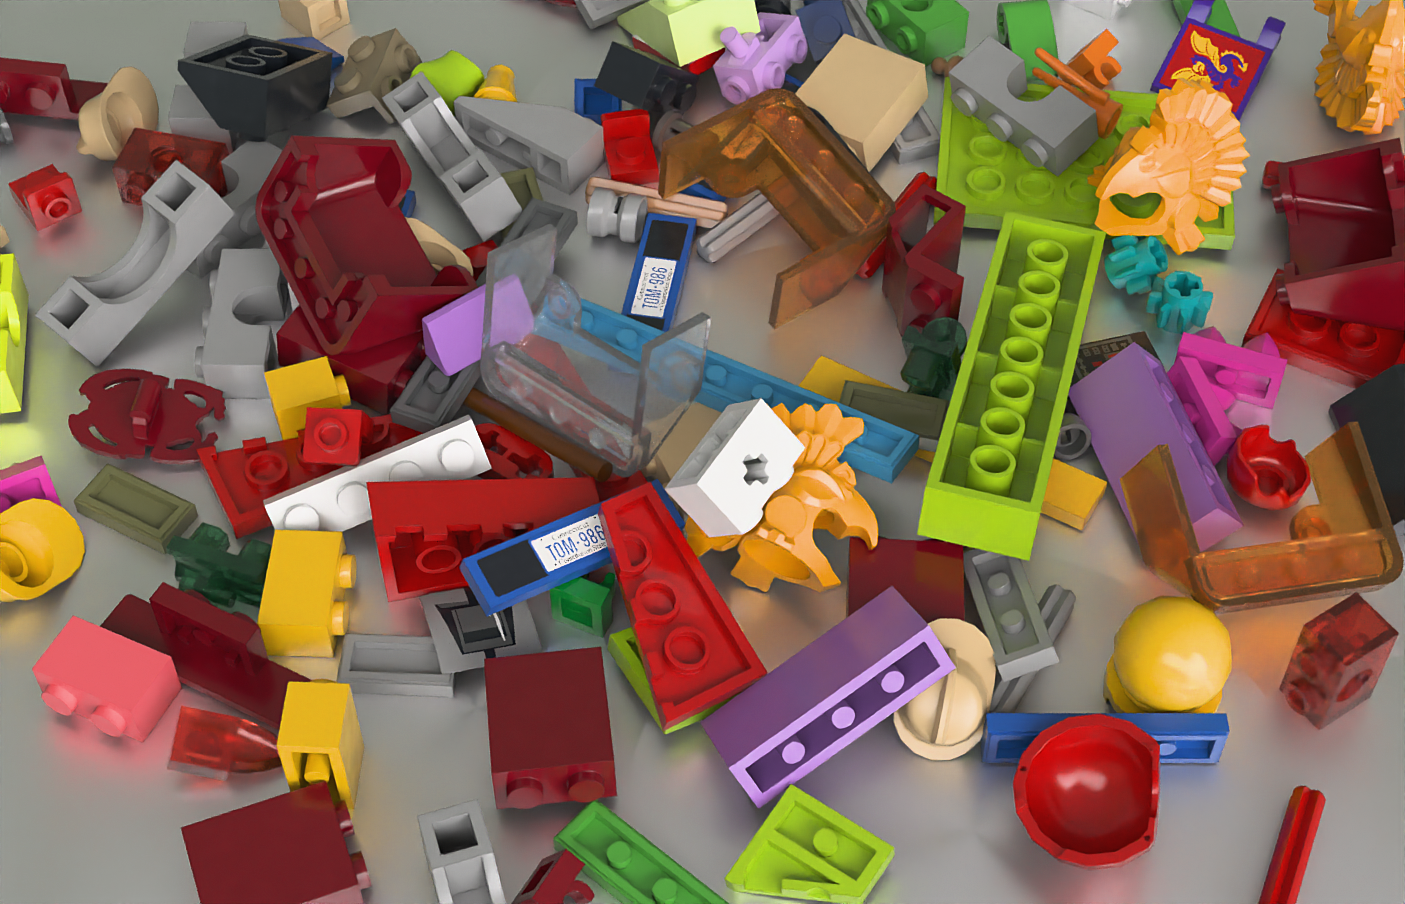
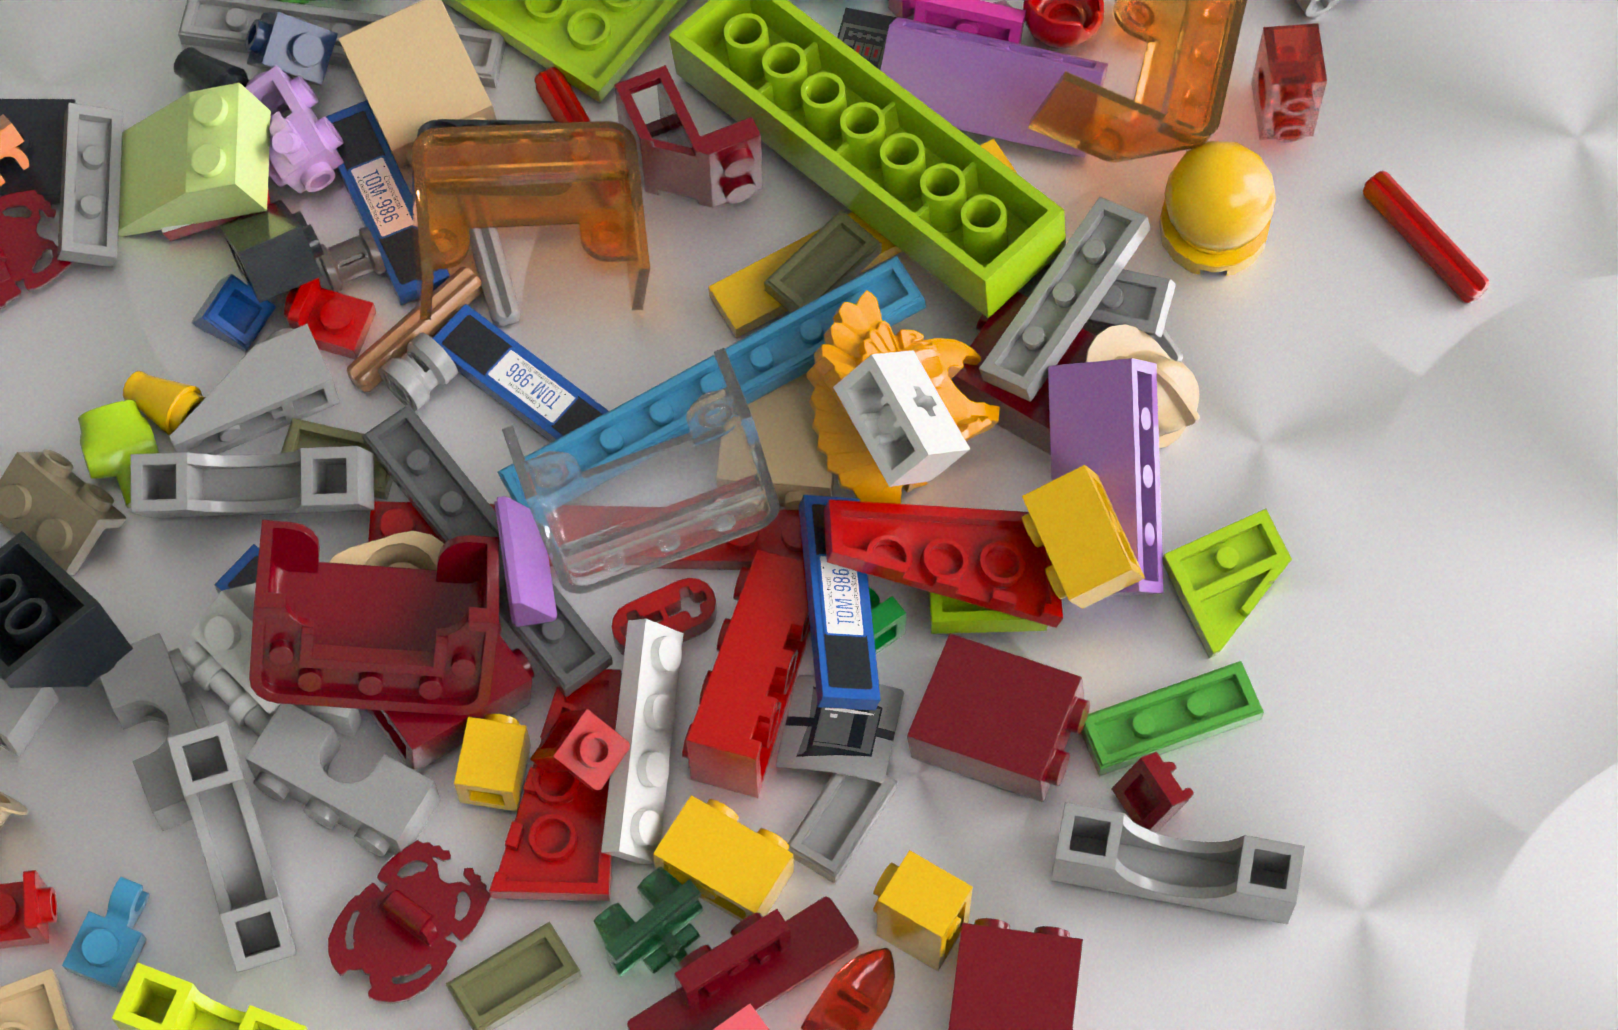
camera: 60 degrees left, 15 degrees up
clear red brick [112,128,229,206] -> none
reddish brown bar [462,387,613,482] -> none
clear green hips [900,317,968,399] -> none
blue tile [980,713,1230,763] -> none
red cylinder [1013,713,1160,870] -> none
none -> dark azure plate [62,877,150,993]
none -> light grey plate [979,197,1151,402]
none -> yellow brick [1022,465,1145,609]

